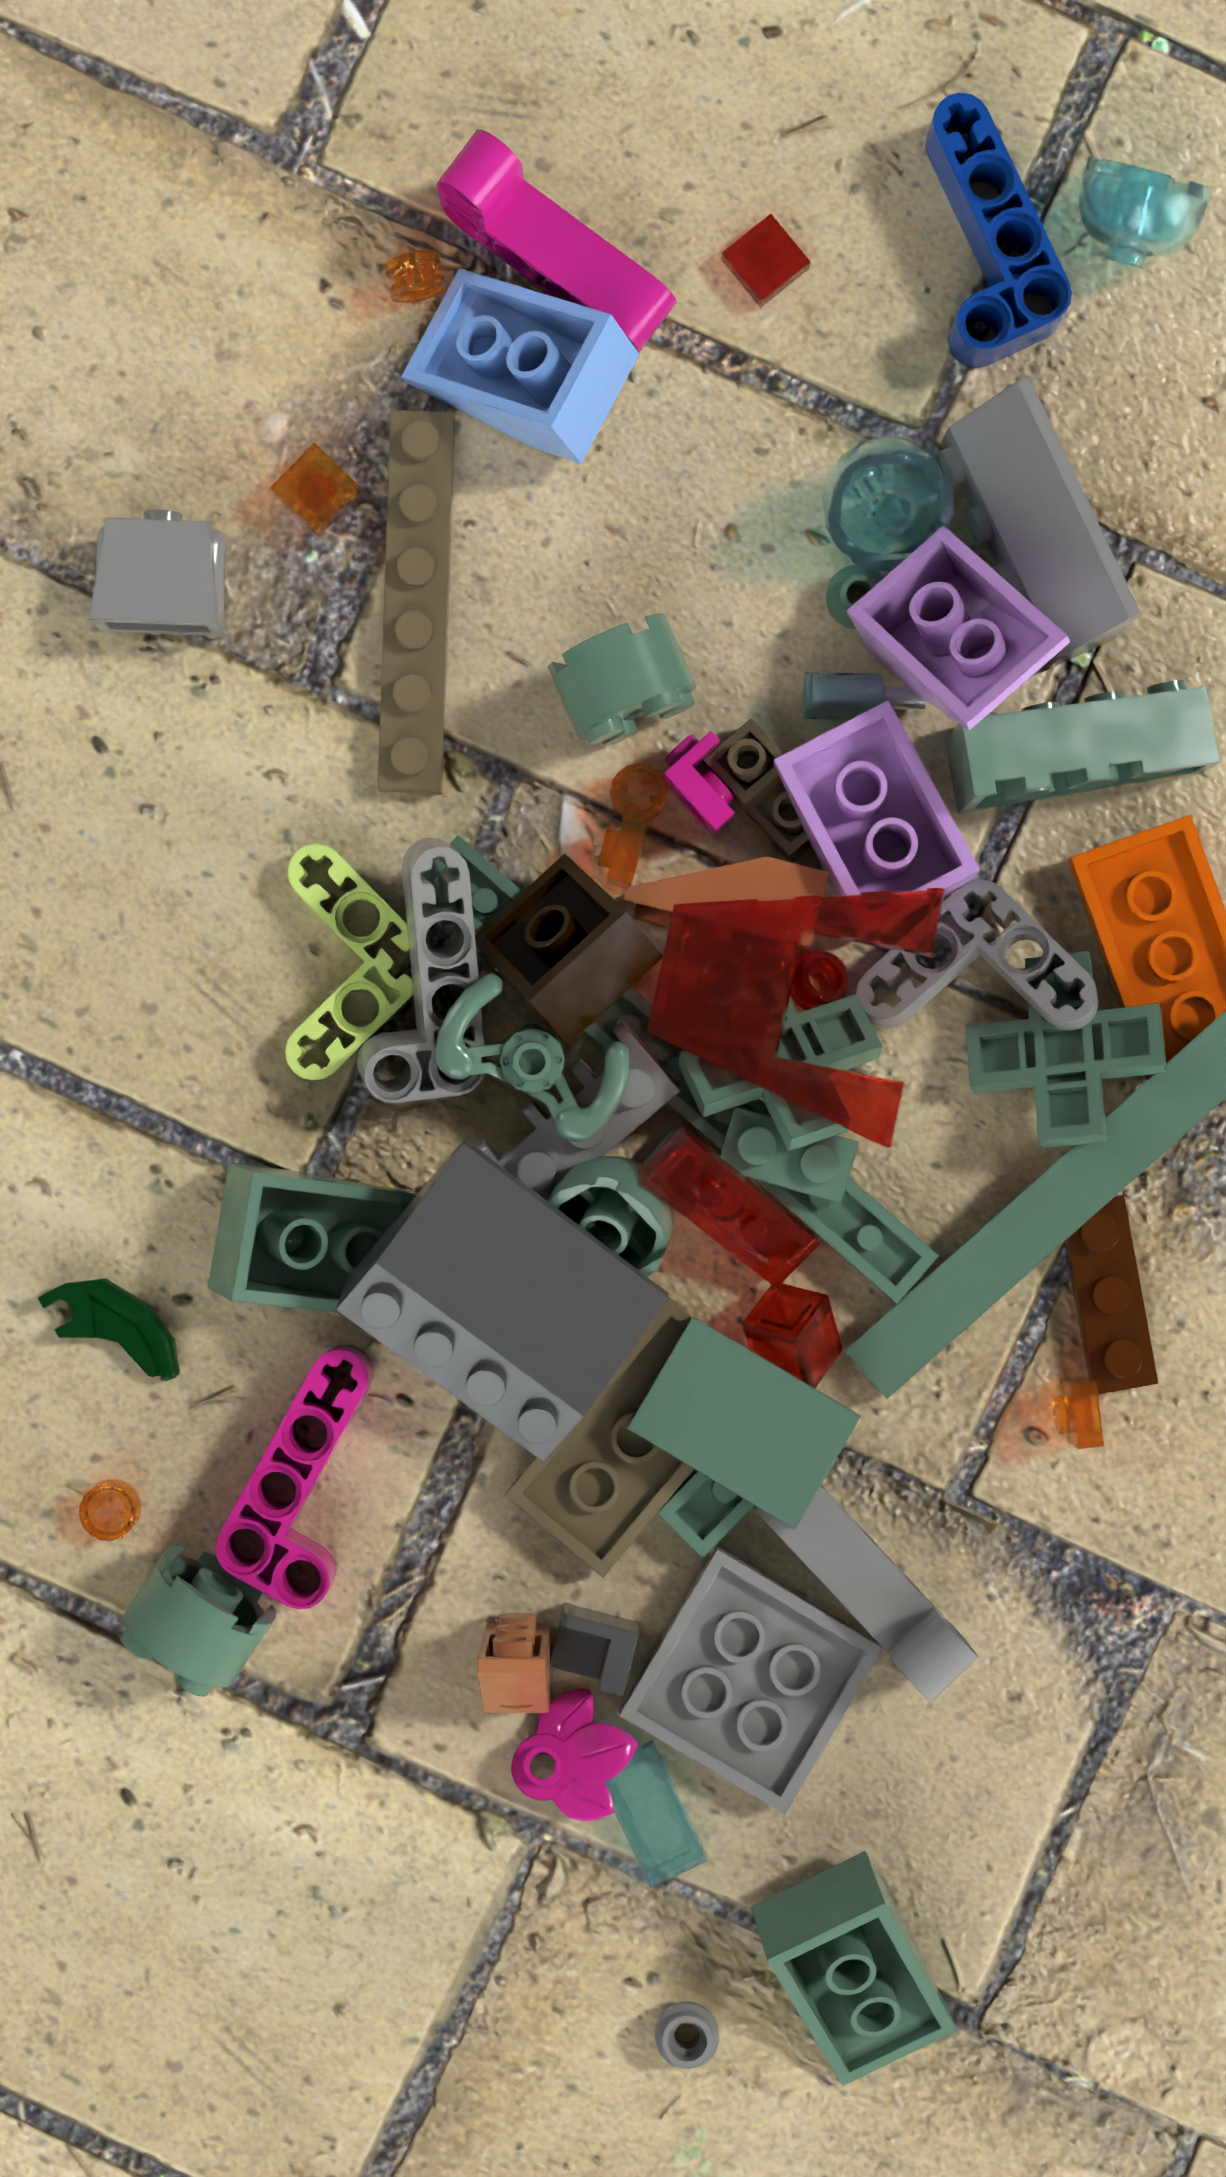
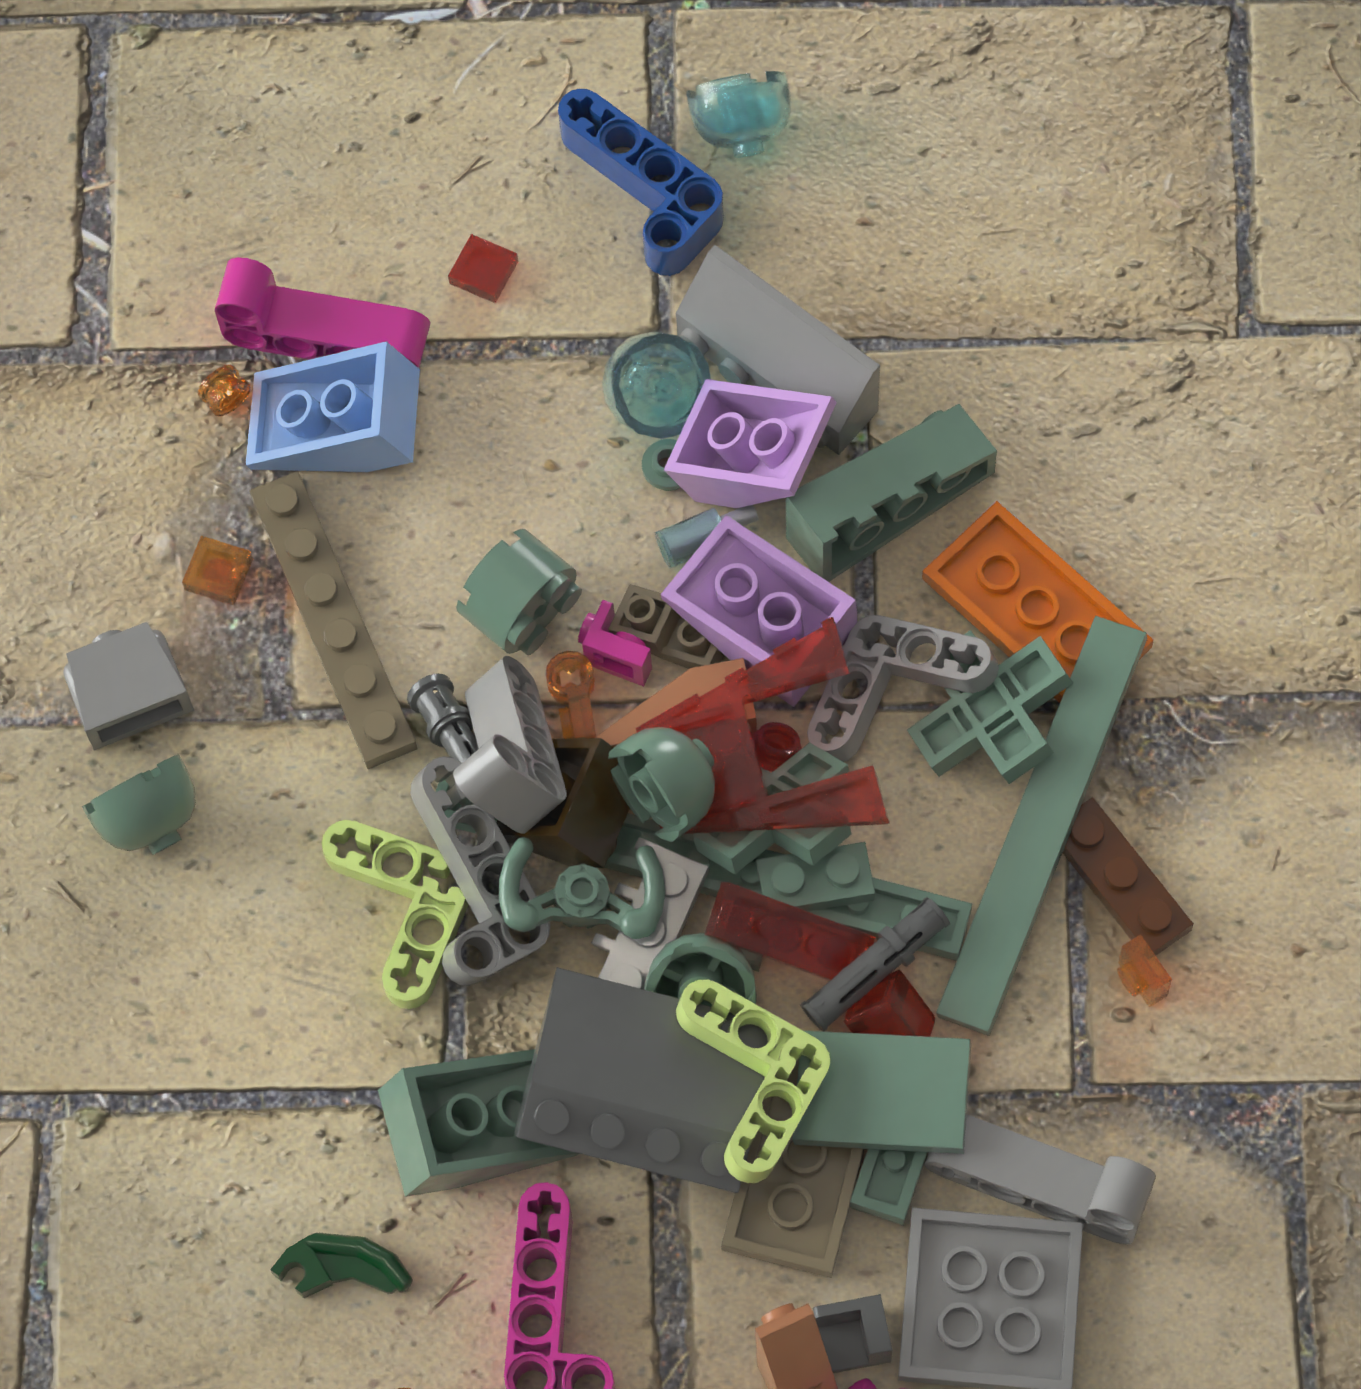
camera: 20 degrees left, 20 degrees down
none -> sand green cylinder [82,754,196,855]
none -> dark grey pin [407,673,495,818]
none -> light grey beam [453,656,567,834]
none -> sand green cylinder [608,727,715,842]
none -> yellowish green beam [676,980,830,1183]
none -> dark grey pin [800,897,950,1032]

